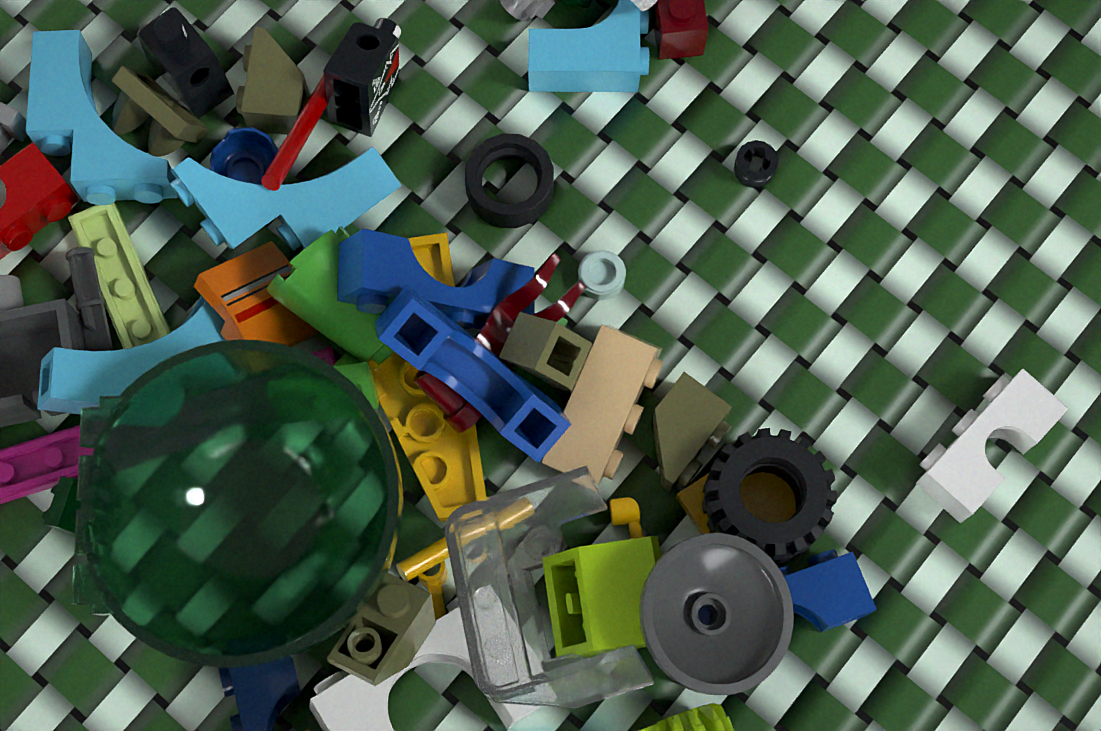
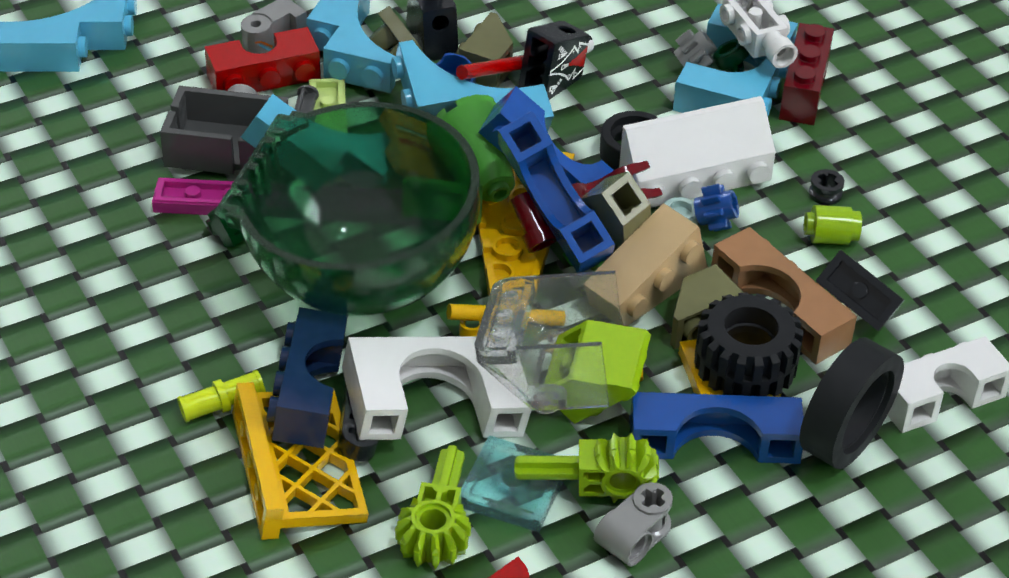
camera: 20 degrees right, 30 degrees down
olive slope [327,571,436,686] -> none
dark grey dish [639,533,794,695] -> none
none -> white slope [619,96,776,208]
none -> blue gear [694,183,739,232]
none -> medium nougat arch [711,227,857,364]
none -> black tyre [799,337,904,469]
none -> lime brick [803,205,862,245]
none -> black tile [815,249,905,331]

